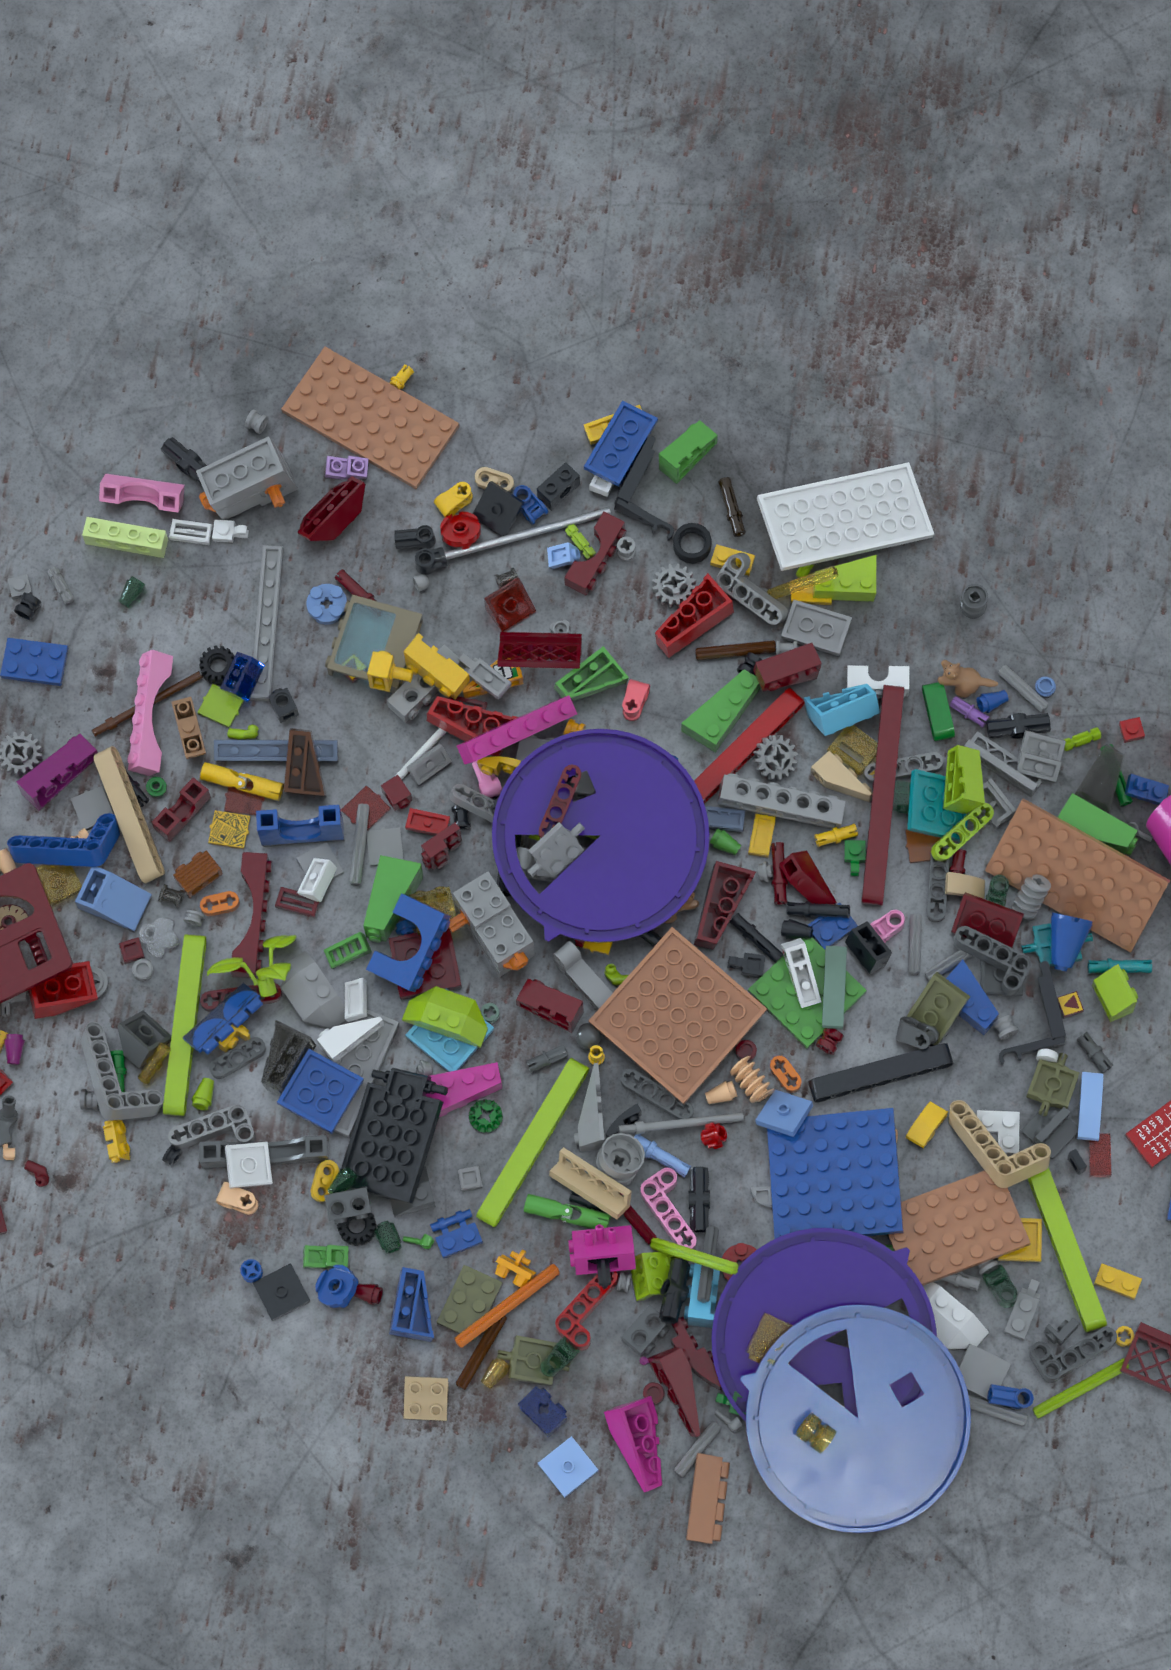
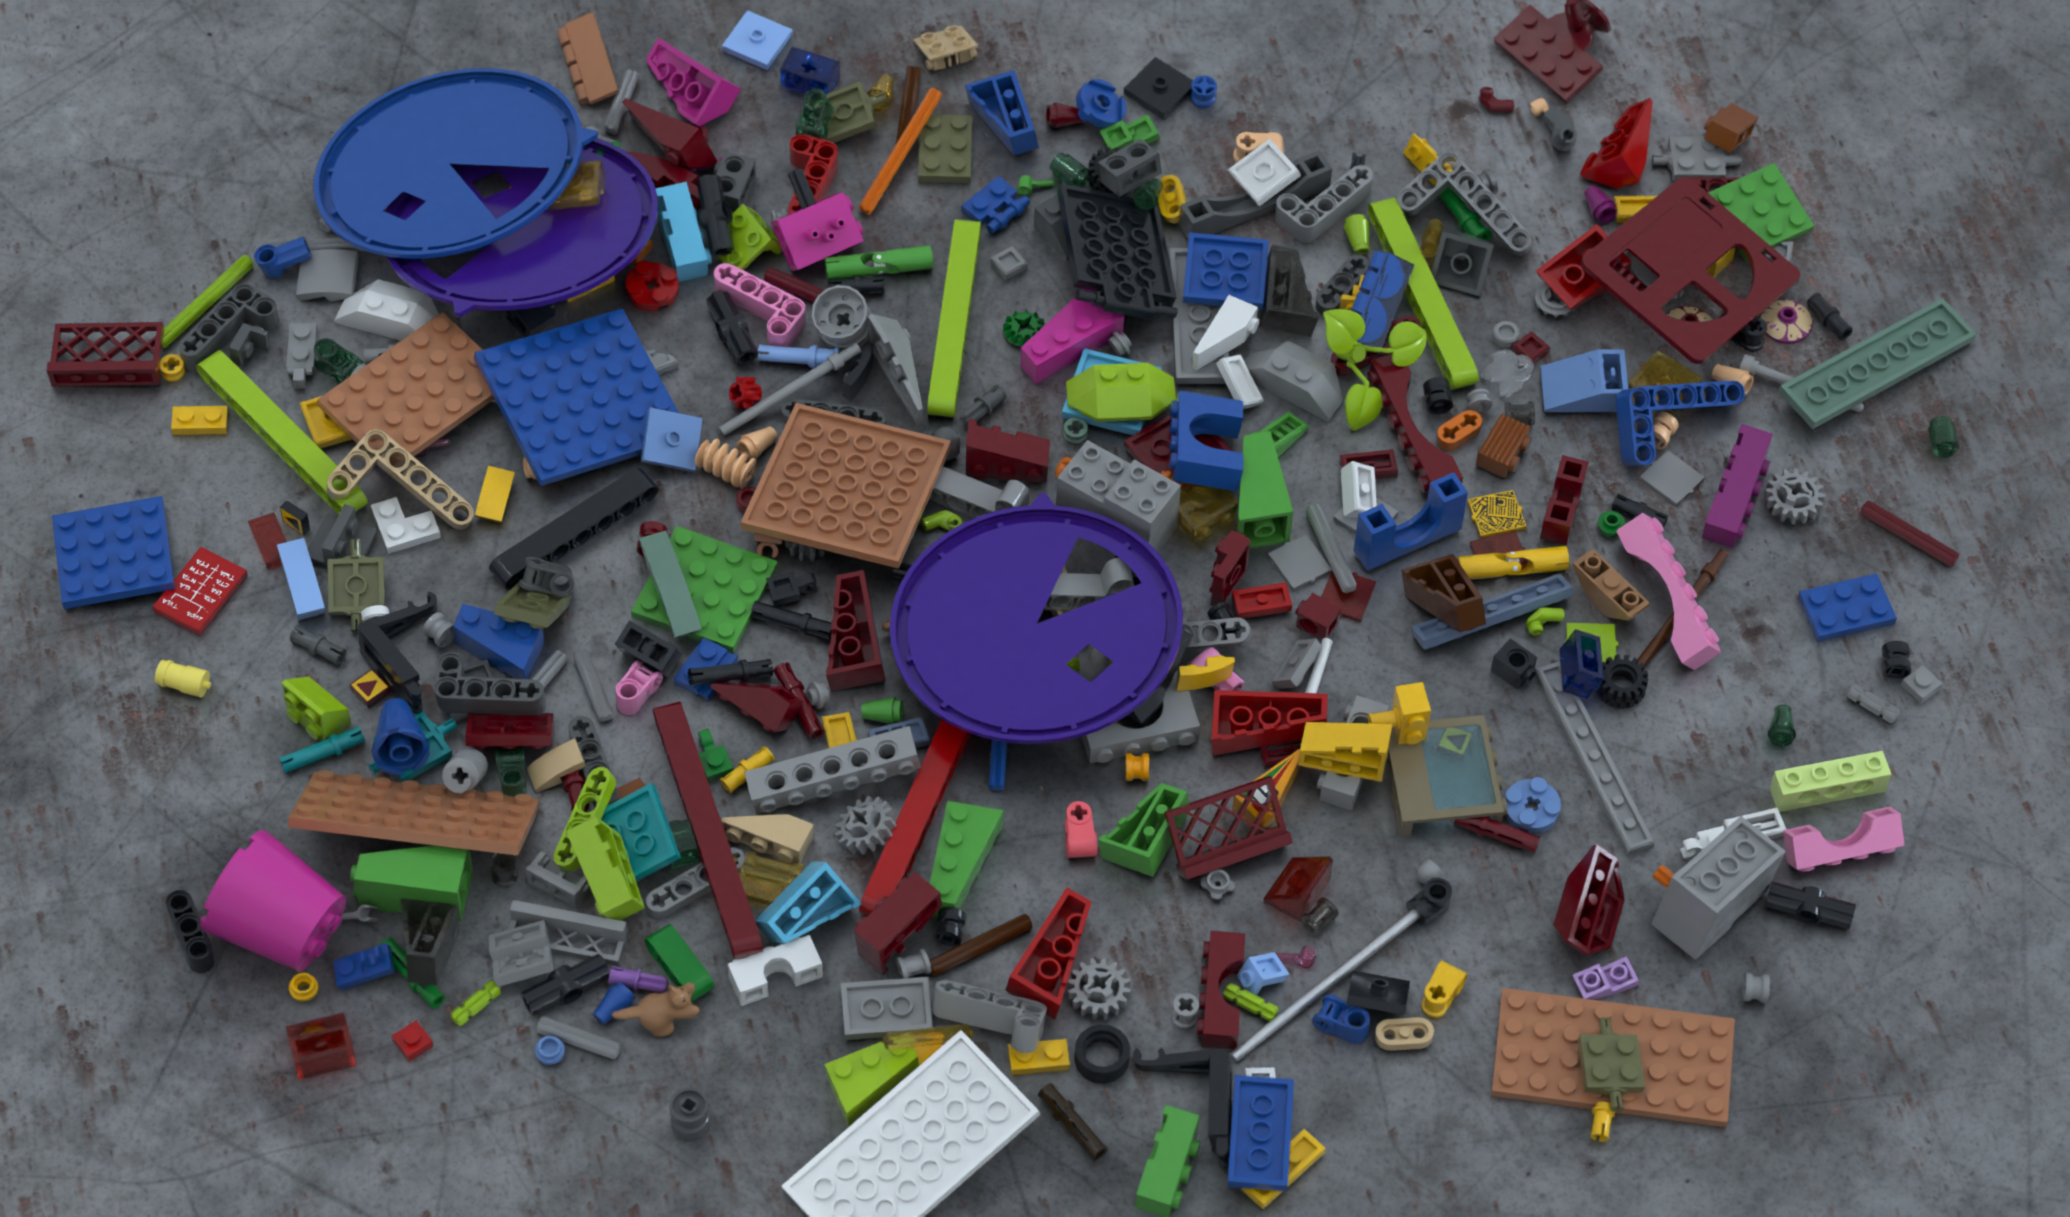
camera: 150 degrees right, 15 degrees down
tan beam [94,746,165,884] -> none
black piece [394,525,436,549] -> none
red plate [440,511,481,549] -> none
dark pink brick [457,695,577,765] -> none
light grey hinge [458,653,511,700] -> none
light orange hips [495,1249,536,1288] -> none
light grey plate [527,822,585,878] -> none
black brick [537,462,580,511] -> none
dark red beam [538,764,581,838] -> none
tan fence [549,1147,632,1219] -> none
yellow pin [588,1045,605,1065] -> none
lime axle [650,1238,739,1275] -> none
dark grey axle [697,1225,719,1303] -> none
orange beam [770,1056,801,1093] -> none
black cone [781,919,813,939] -> none
white slope [781,938,821,1008] -> none
clear yellow wheel [795,1412,837,1454] -> none
none -> clear pink hand [1275,946,1316,969]
none -> black wheel [1423,377,1453,415]
none -> olive plate [1578,1017,1645,1112]

